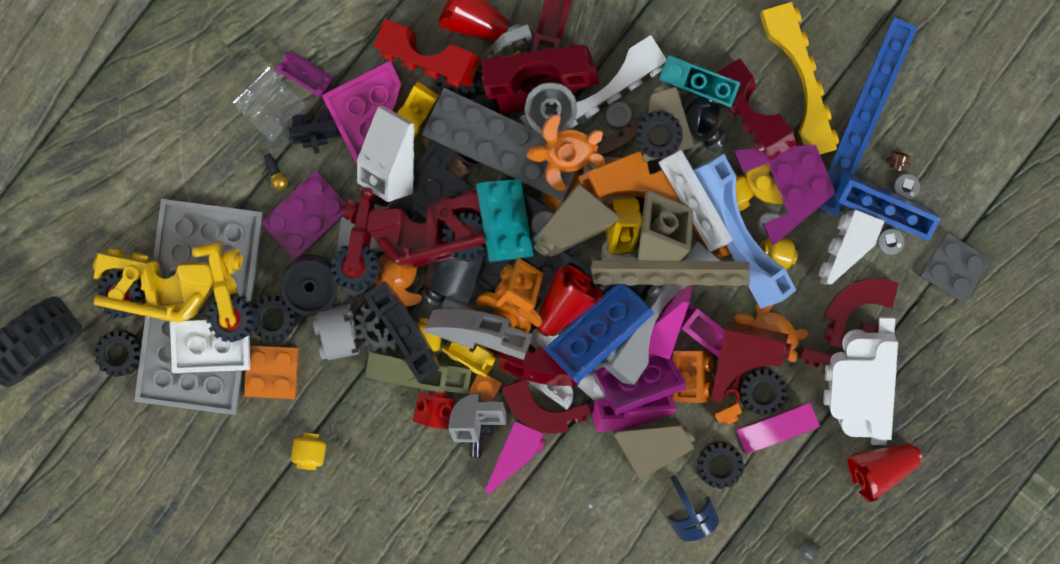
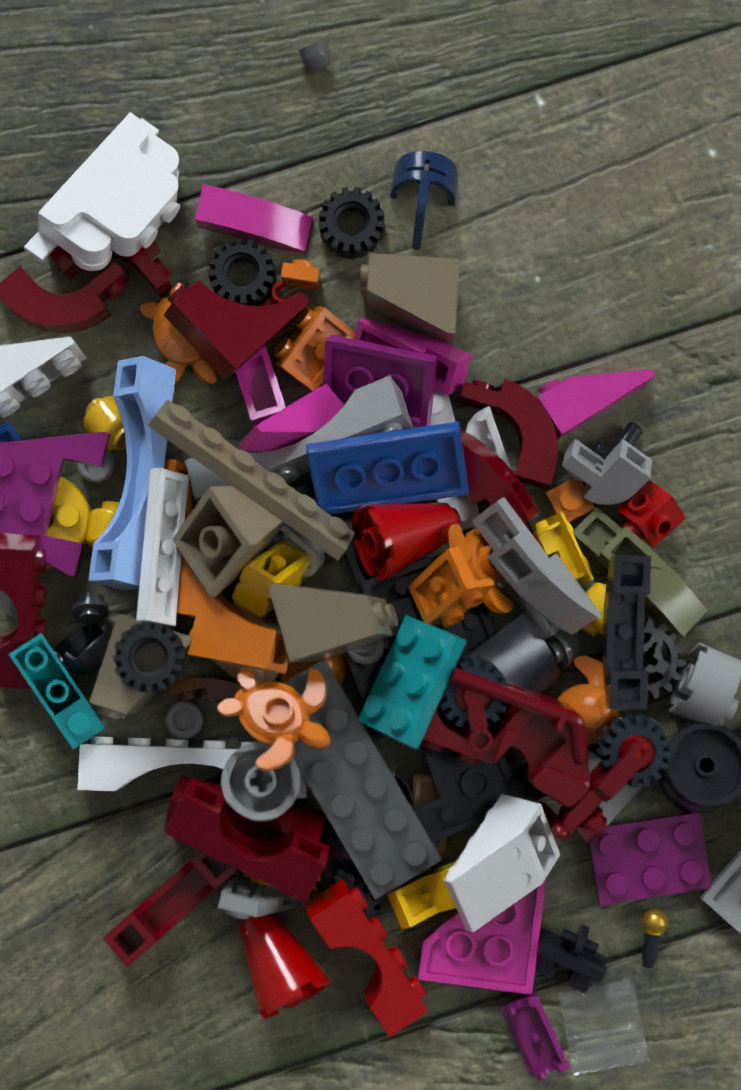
camera: 145 degrees left, 5 degrees down
red cone [847,443,922,503] -> none

